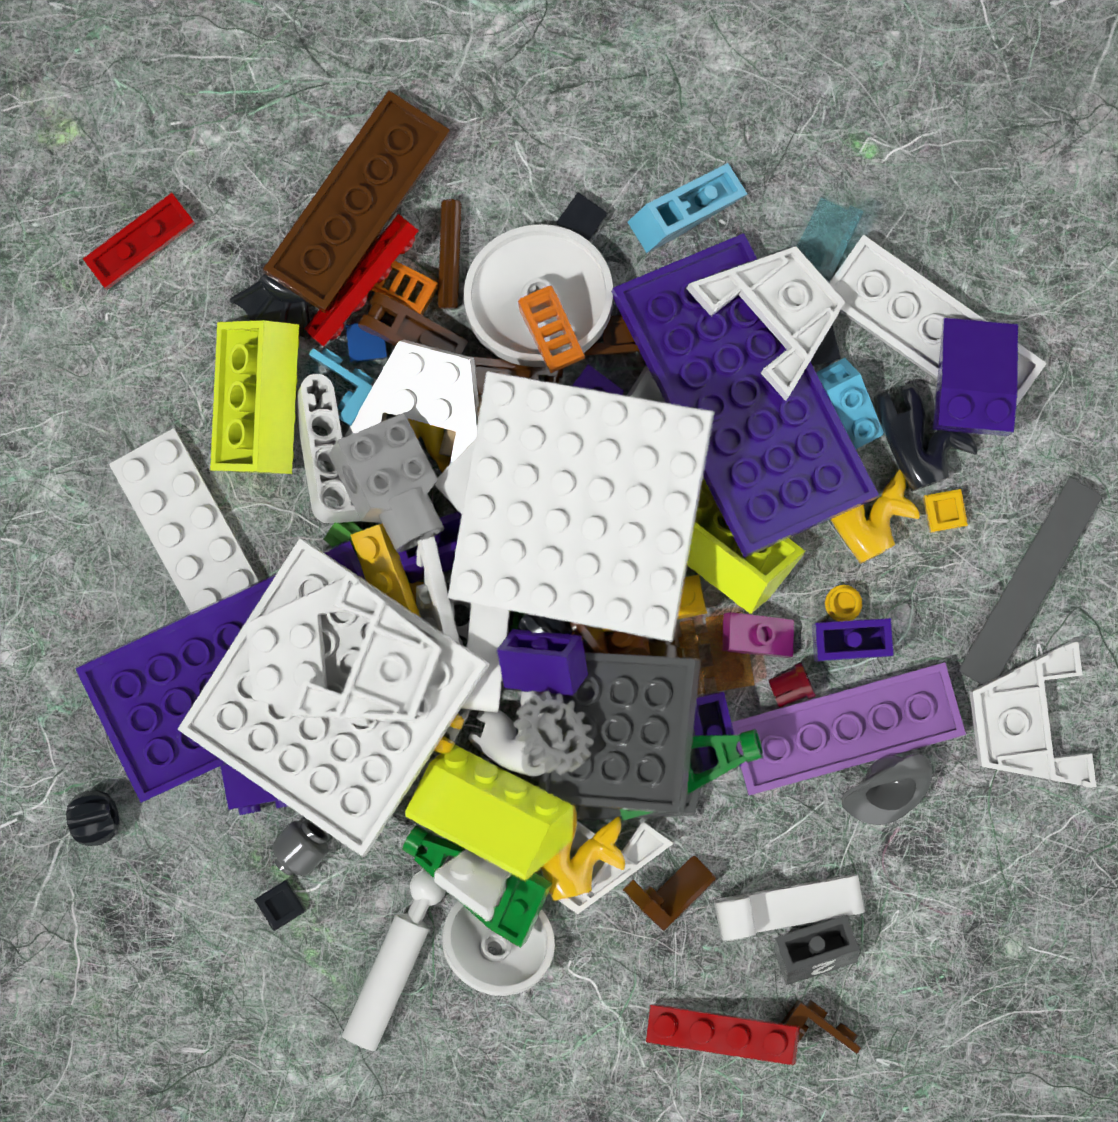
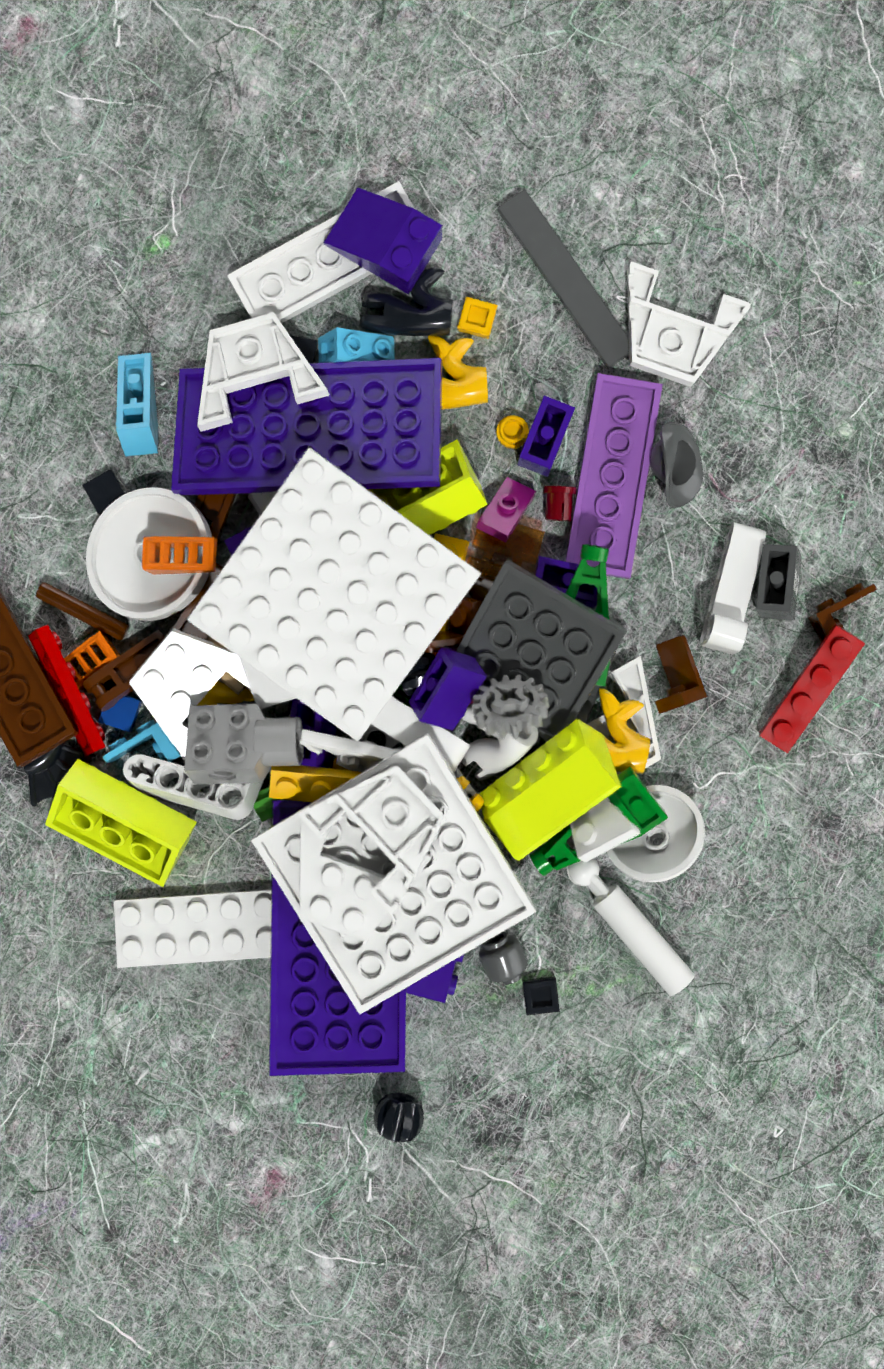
camera: 70 degrees left, 0 degrees up
clear light blue panel [797,198,864,283] -> none

